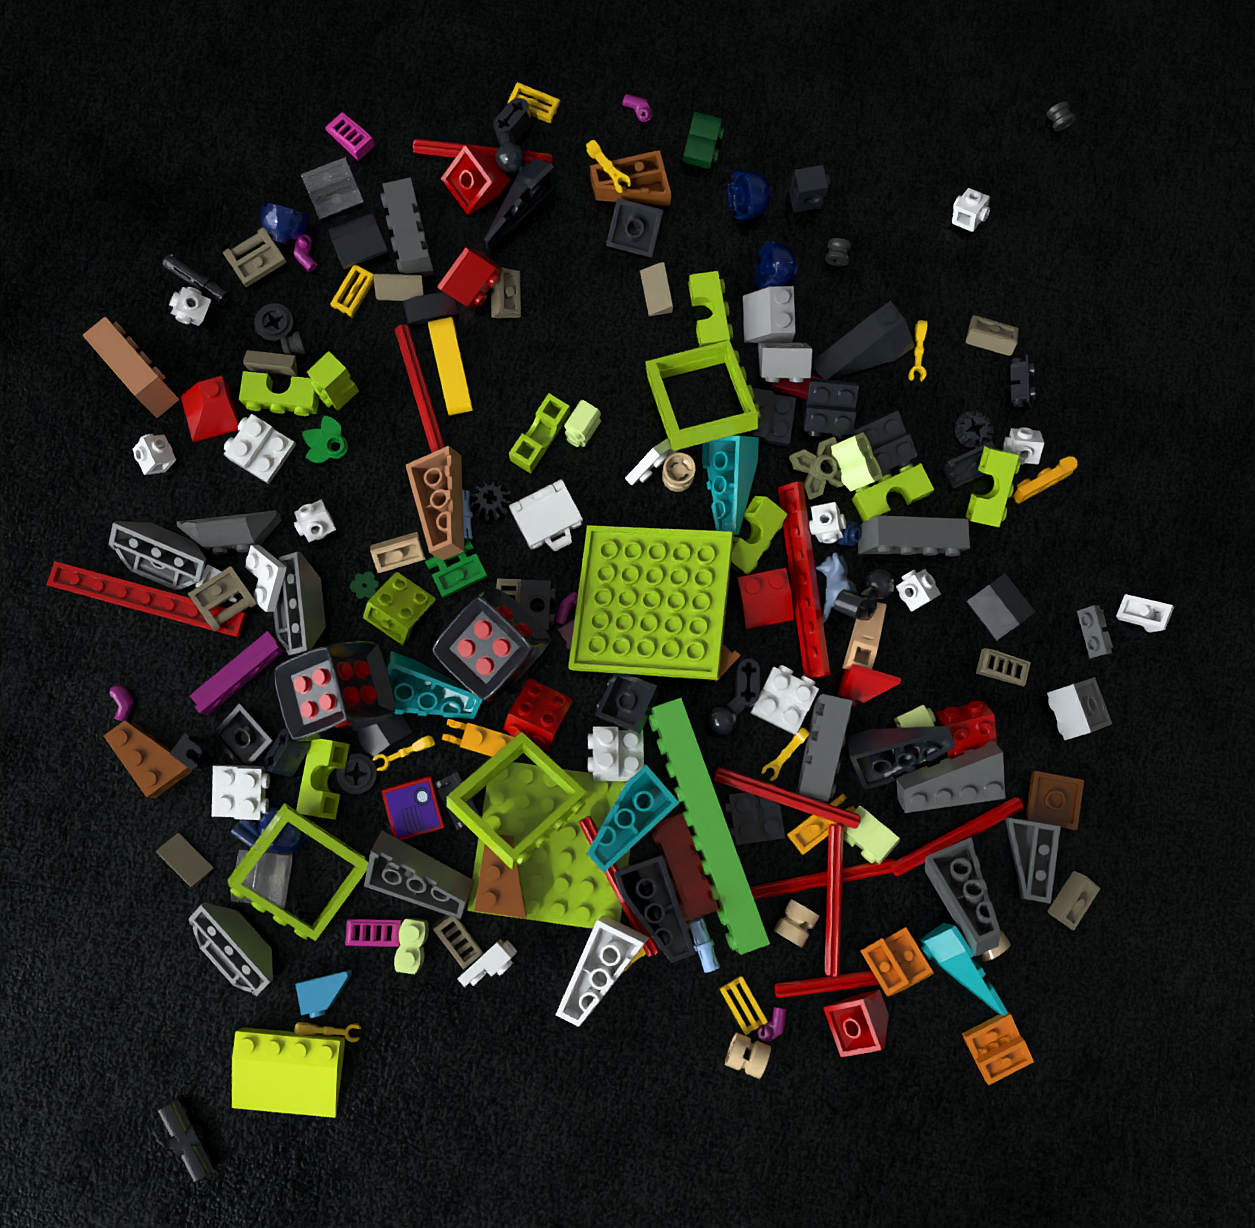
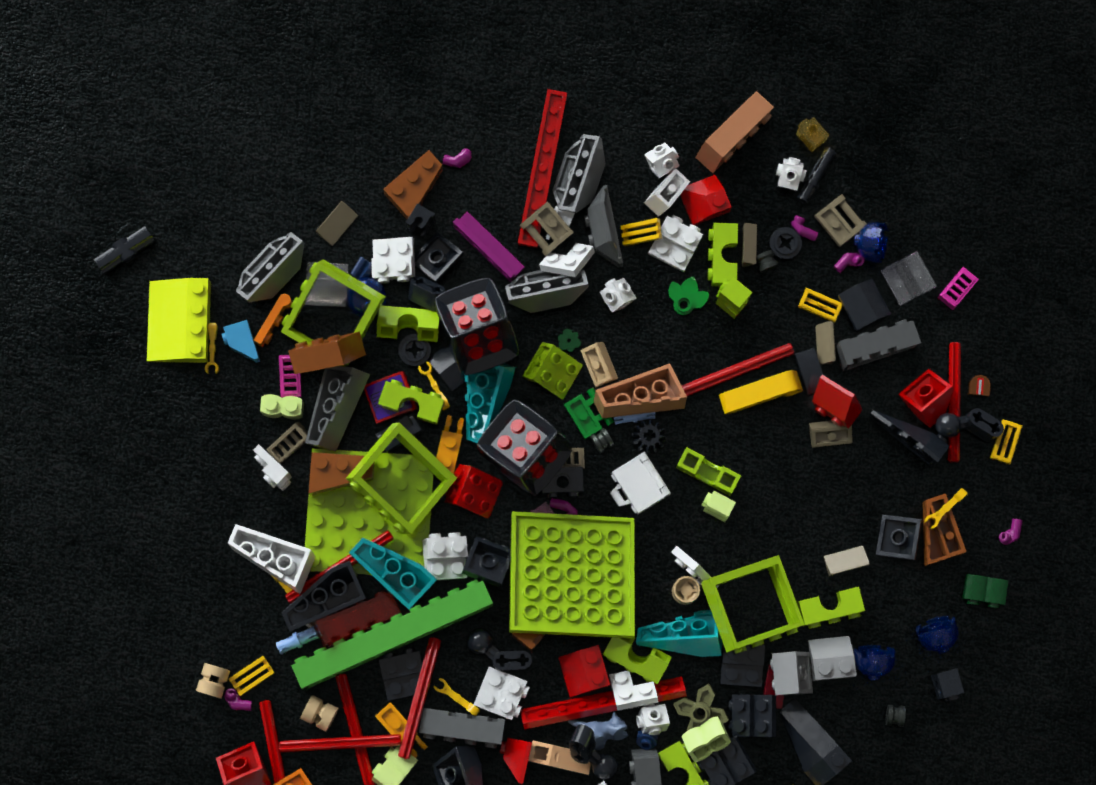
camera: 85 degrees right, 0 degrees up
none -> orange plate [254,294,292,348]
none -> dark orange wedge [288,331,366,374]
none -> lime arch [378,379,445,425]
none -> pearl dark grey wheel [590,428,614,454]
none -> white plate [609,671,658,711]
none -> yellow tile [621,218,662,246]
none -> white slope [644,168,690,216]
none -> magenta arm [791,215,818,241]
none -> clear yellow brick [796,117,829,152]
none -> reddish brown tile [968,375,990,397]

